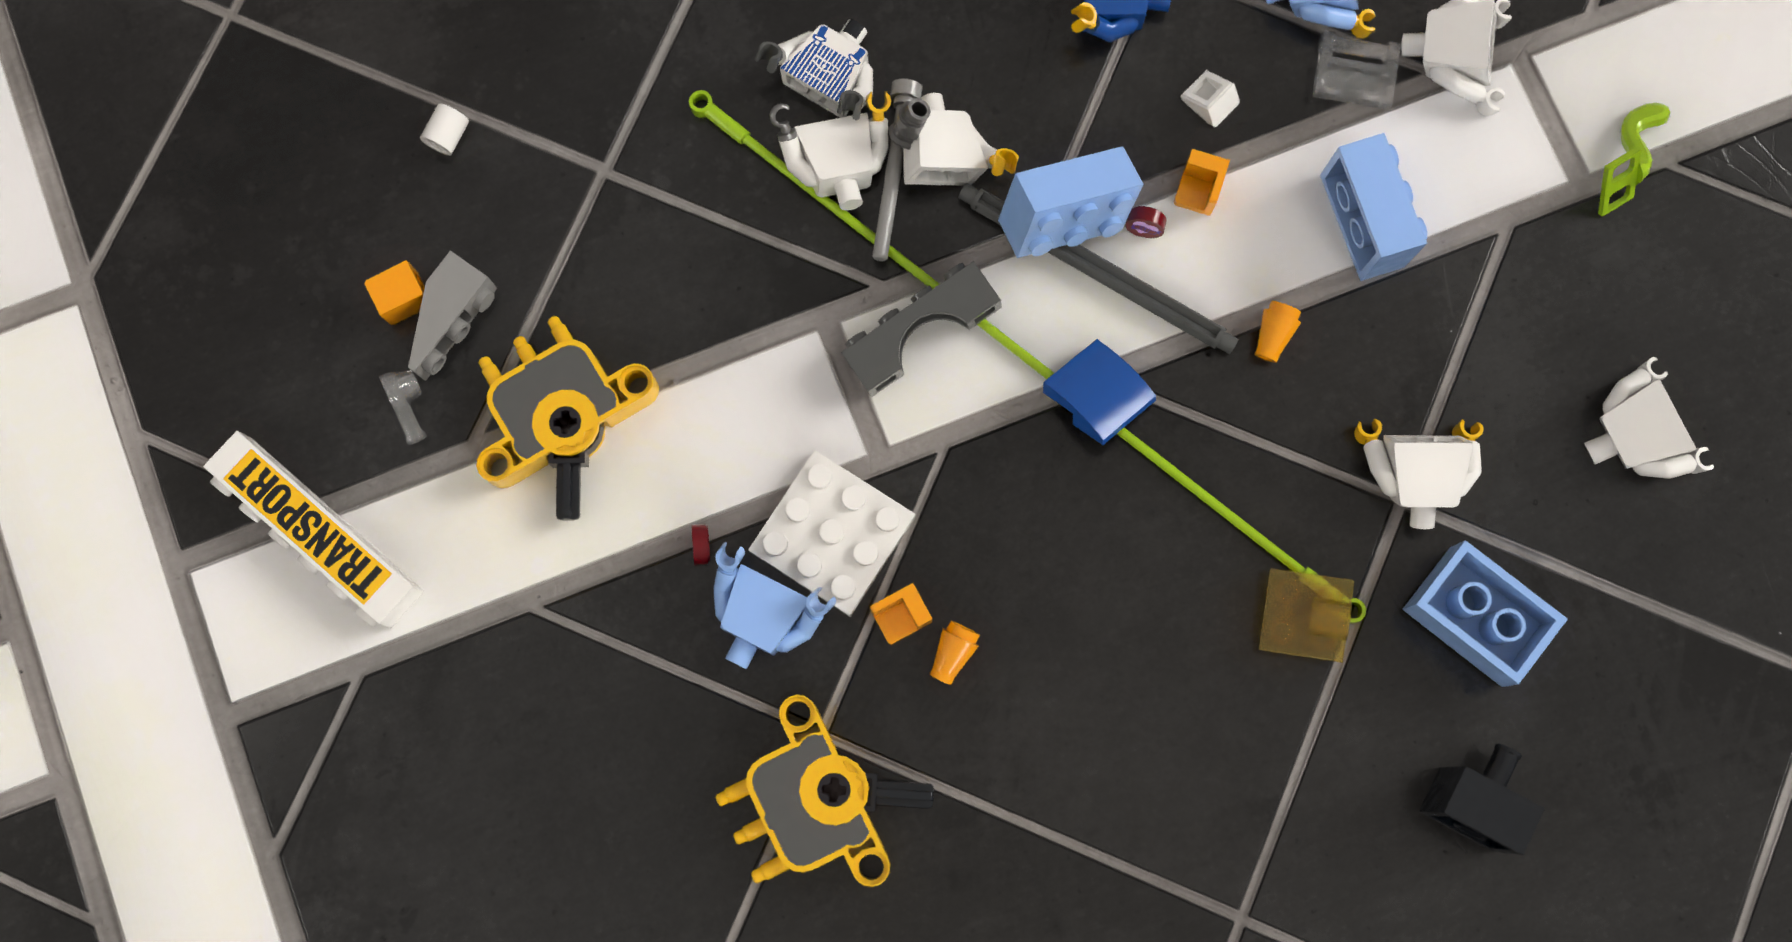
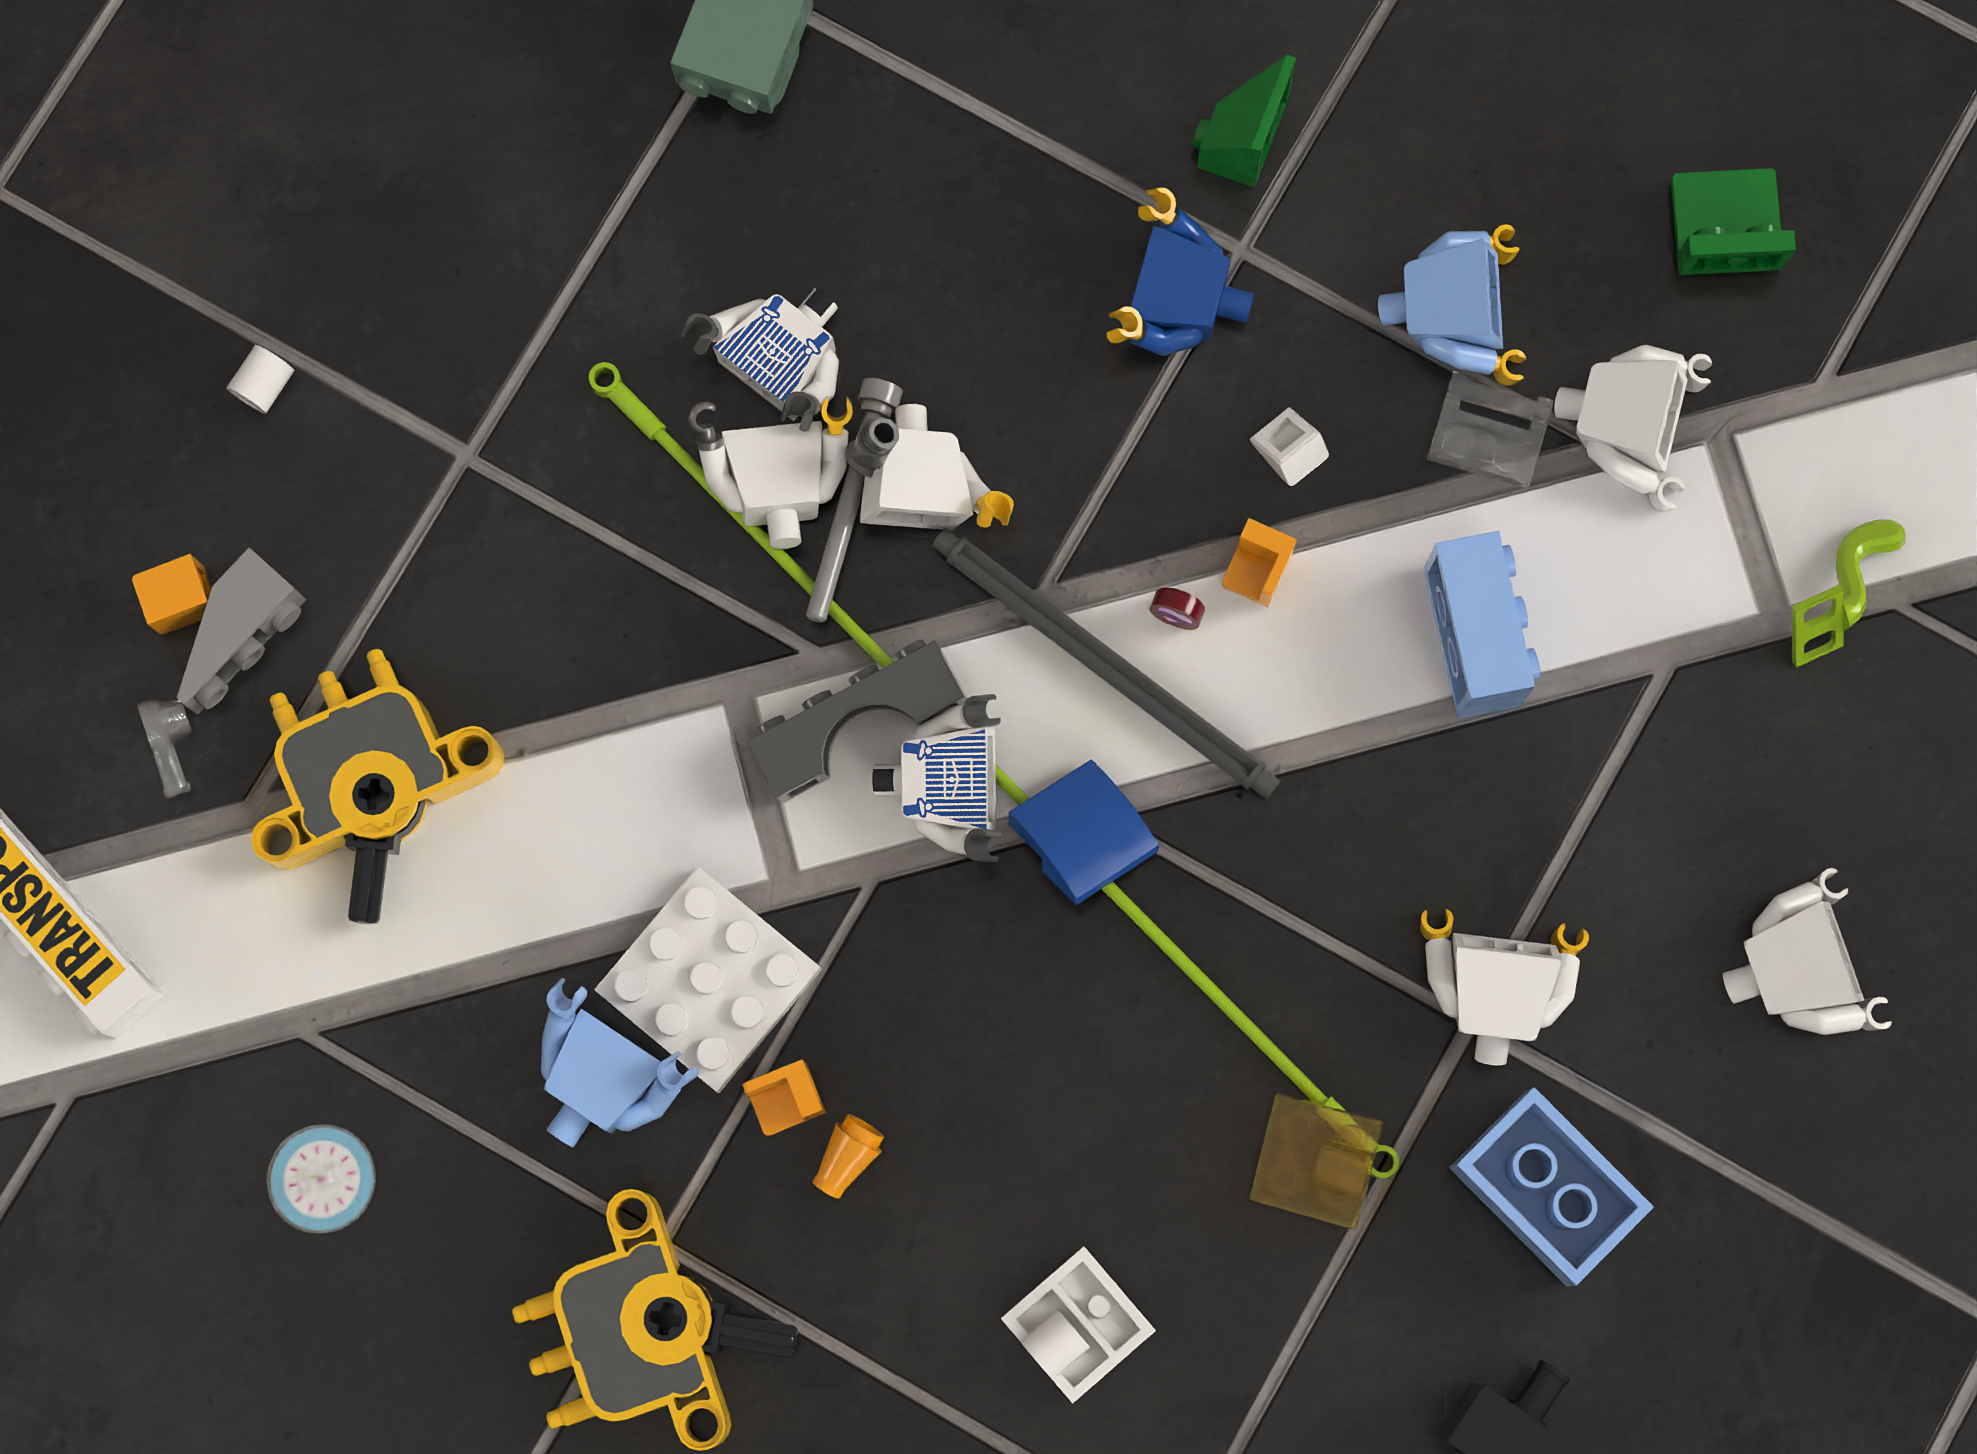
camera: 10 degrees right, 0 degrees up
dark red tile [691,524,710,565] -> none
light blue brick [998,146,1144,258] -> none
light orange cone [1254,301,1301,363] -> none
none -> clear piece [267,1125,376,1233]
none -> torso [872,694,1002,863]
none -> white plate [1001,1246,1156,1404]

